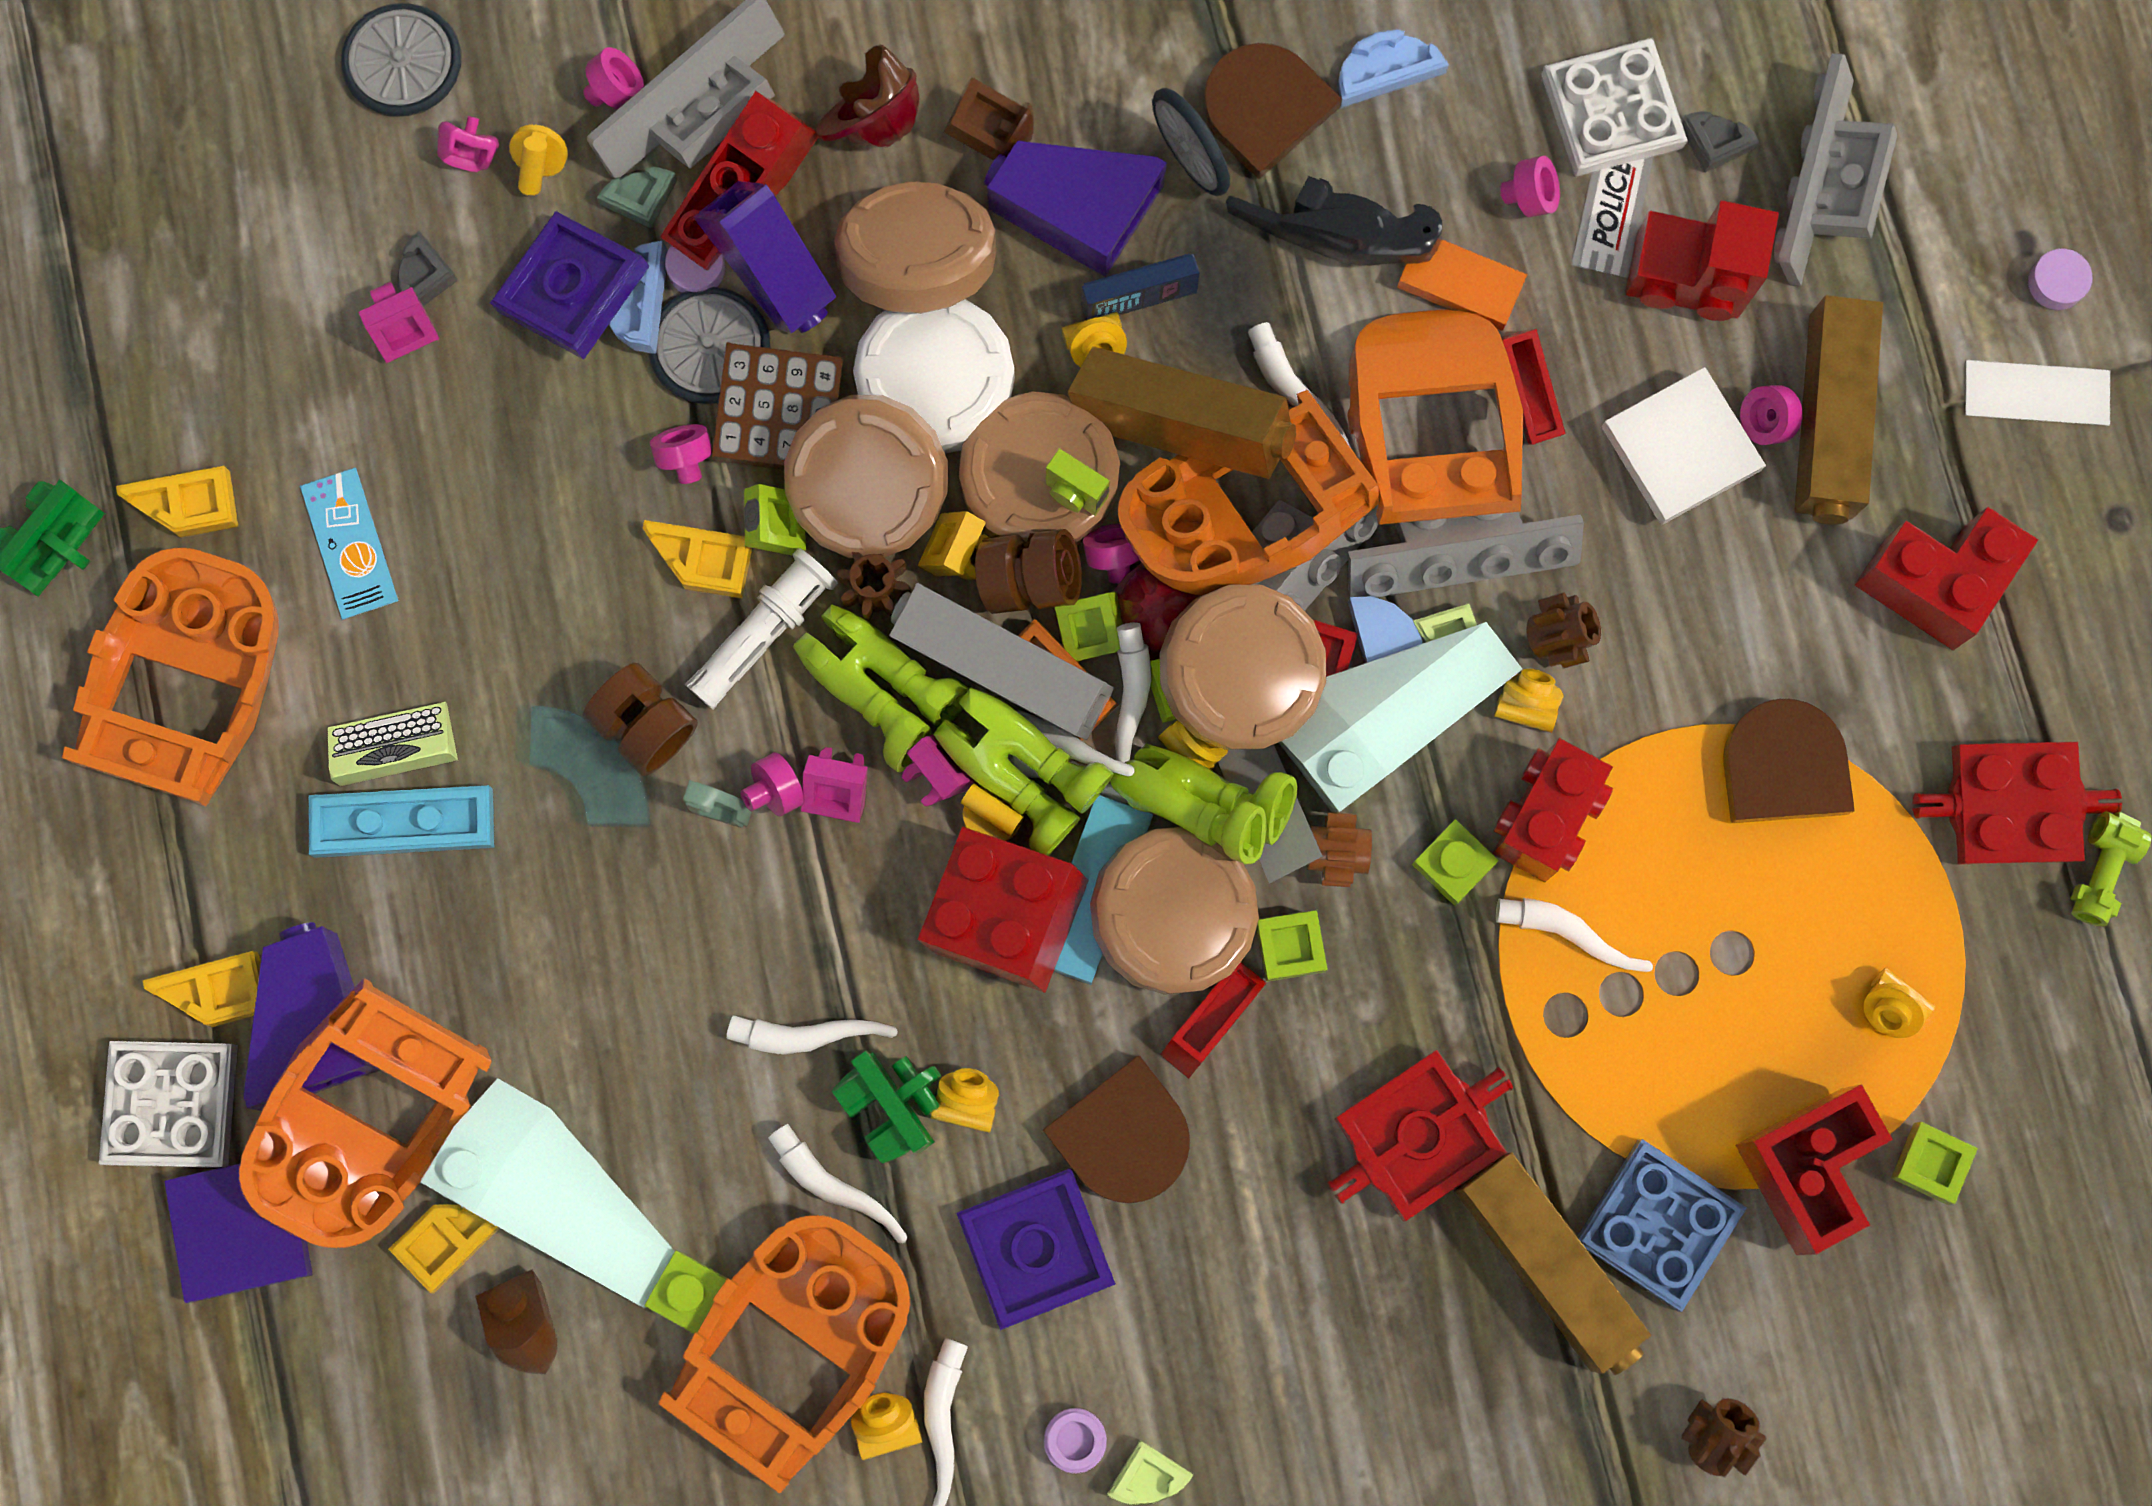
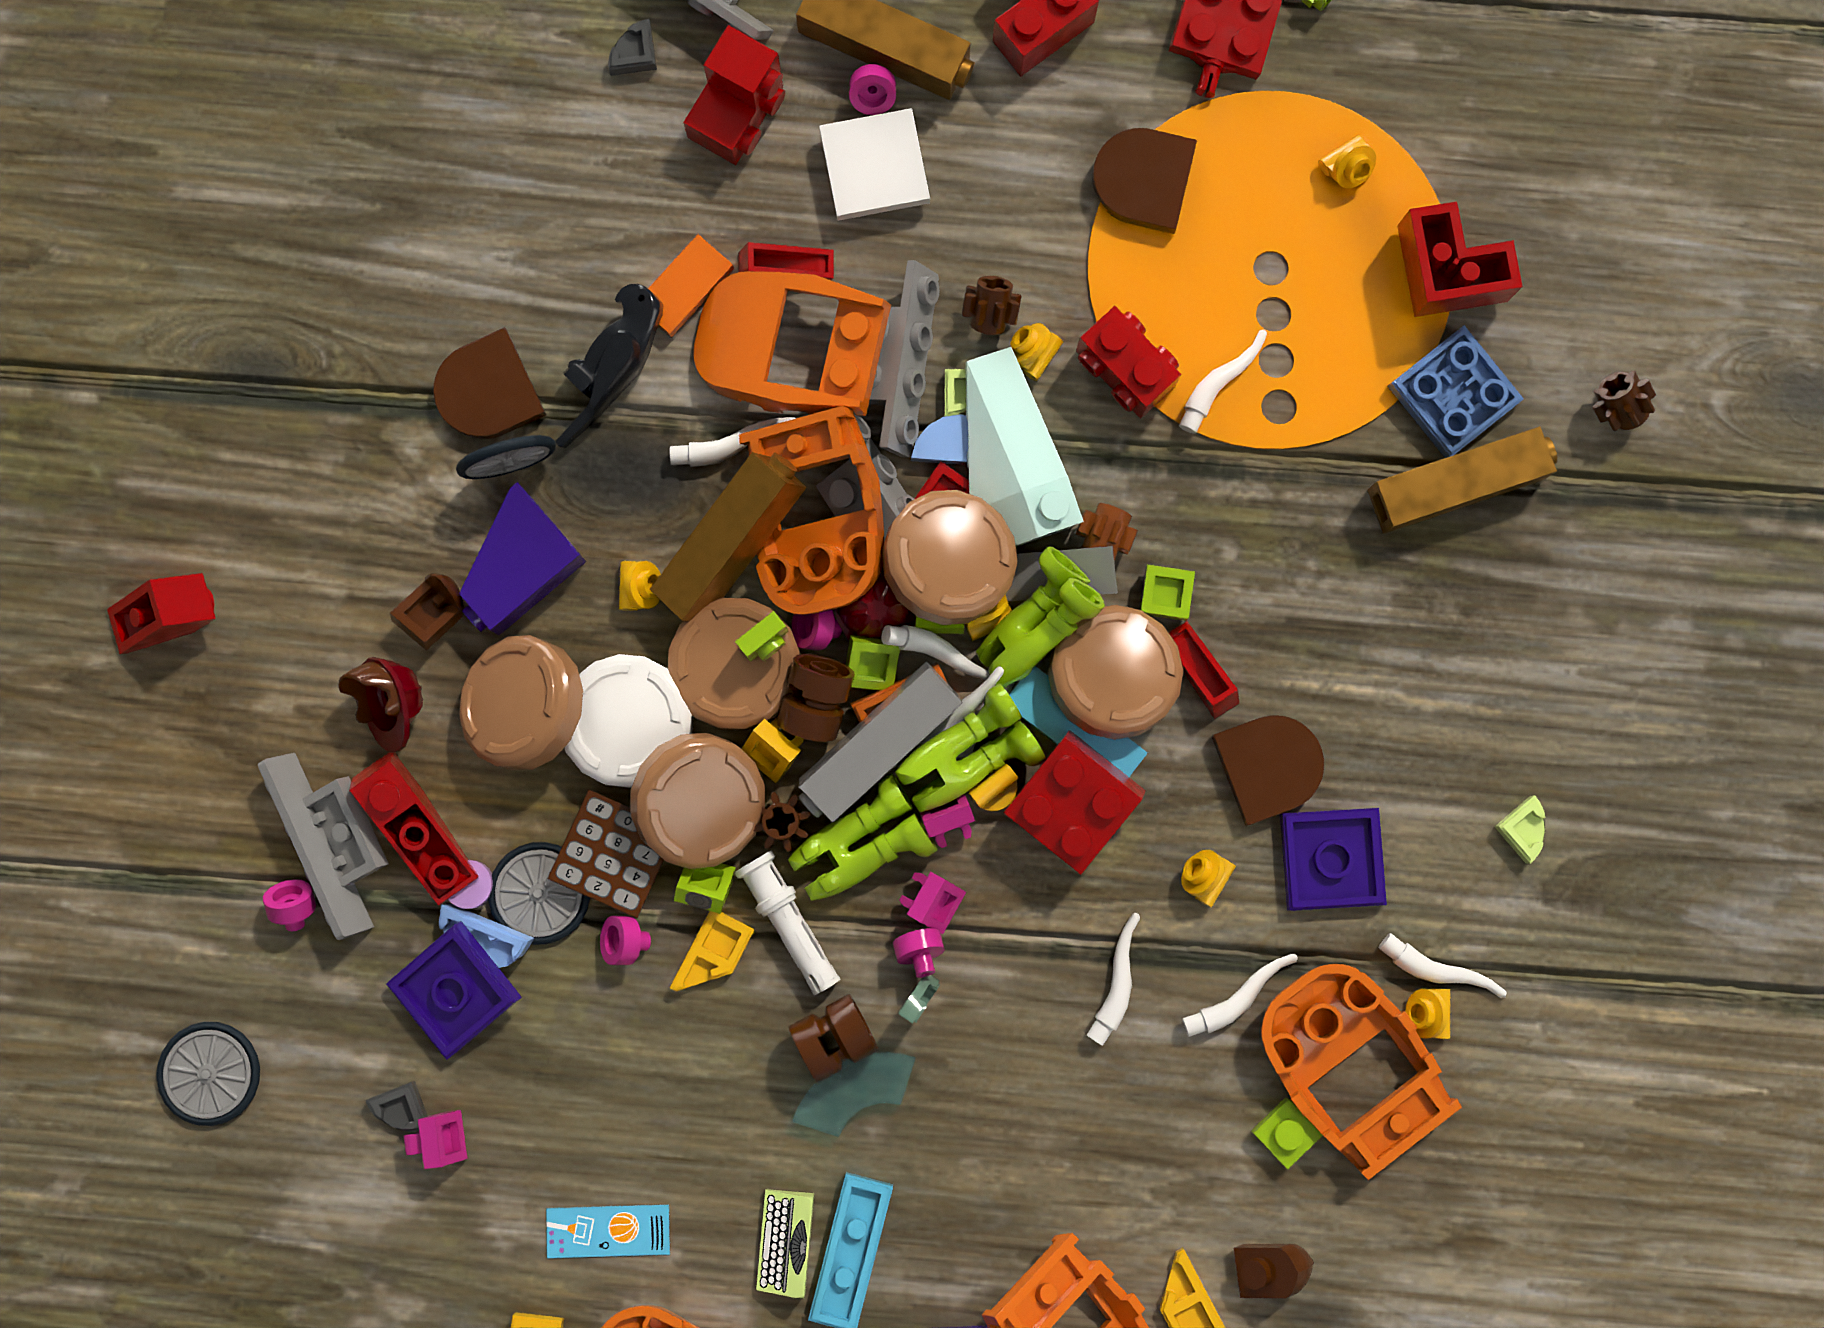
camera: 70 degrees left, 5 degrees up
light aqua wedge [421,1078,675,1308] -> none
dark pink piece [437,116,499,172] -> none
yellow plate [509,125,568,196] -> none
sand green tile [597,167,677,229] -> none
dark purple slope [693,181,837,333] -> none
green hips [831,1051,942,1164] -> none
lavender tile [1044,1408,1107,1473] -> none
dark blue tile [1081,253,1200,320] -> none
red plate [1327,1050,1513,1222] -> none
light blue tile [1337,29,1449,108] -> none
lime plate [1411,819,1499,906] -> none
dark pink tile [1500,156,1560,217] -> none
white tile [1541,38,1687,177] -> none
sticker [1571,156,1654,278] -> none
lime plate [1891,1122,1978,1205] -> none

